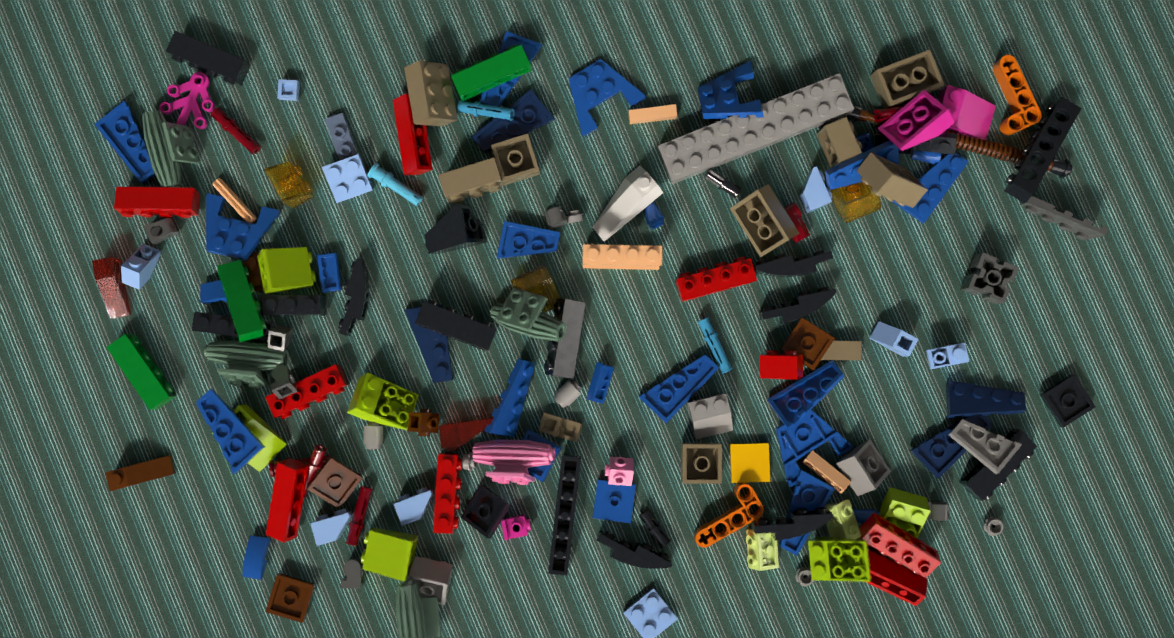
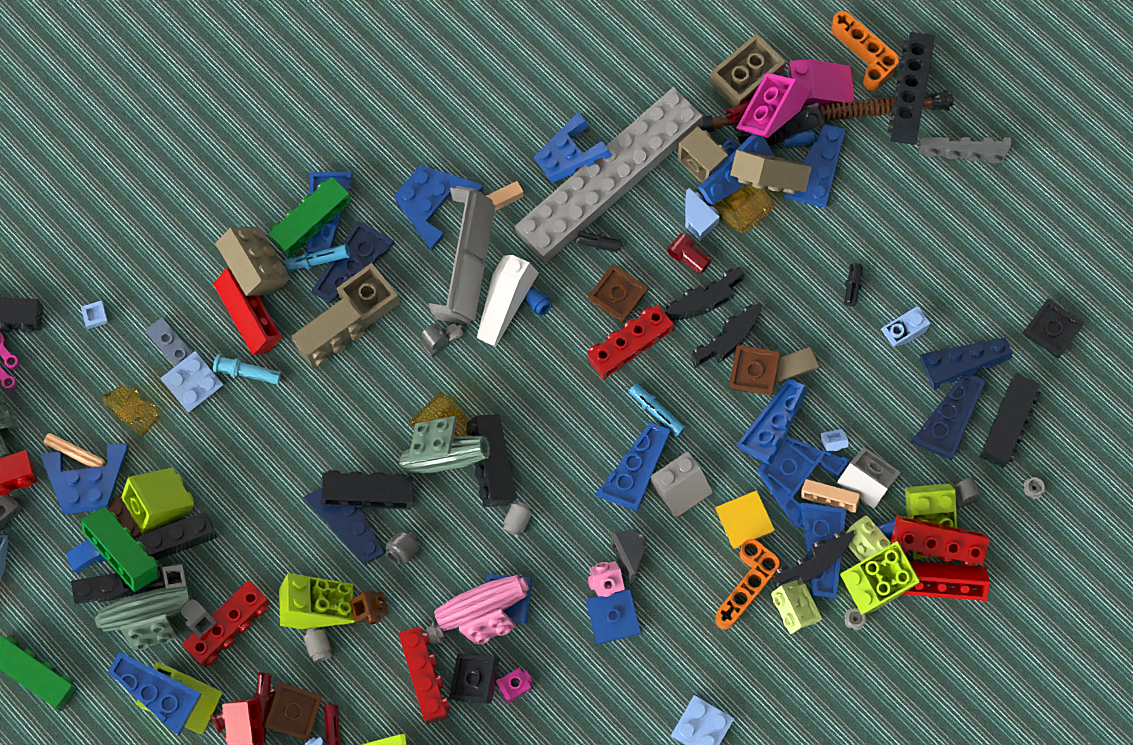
camera: 20 degrees left, 15 degrees down
dark red pin [210,107,261,155] -> none
blue plate [317,252,342,293] -> none
black slope [338,258,369,336] -> none
light blue slope [394,487,434,526] -> none
black slope [424,204,487,254] -> none
clear red slope [439,418,493,452] -> none
blue wing [485,359,535,437] -> none
blue wing [497,221,560,259] -> none
dark tan slope [538,412,583,442] -> none
black brick [548,454,581,576] -> none
light nougat window [583,244,662,270] -> none
blue plate [586,362,614,404] -> none
black slope [597,530,673,569] -> none
black pin [639,509,671,548] -> none
dark tan brick [681,443,722,484] -> none
dark tan brick [730,184,799,257] -> none
red brick [759,350,803,380] -> none
light blue slope [869,321,919,357] -> none
light grey wing [949,419,1022,474] -> none
dark grey brick [960,252,1019,304] -> none
none -> dark grey head [386,531,419,564]
none -> light grey piece [429,186,496,325]
none -> reddish brown plate [588,264,648,323]
none -> dark grey slope [610,529,647,585]
none -> light blue plate [821,429,849,451]
none -> black axle [844,263,863,307]

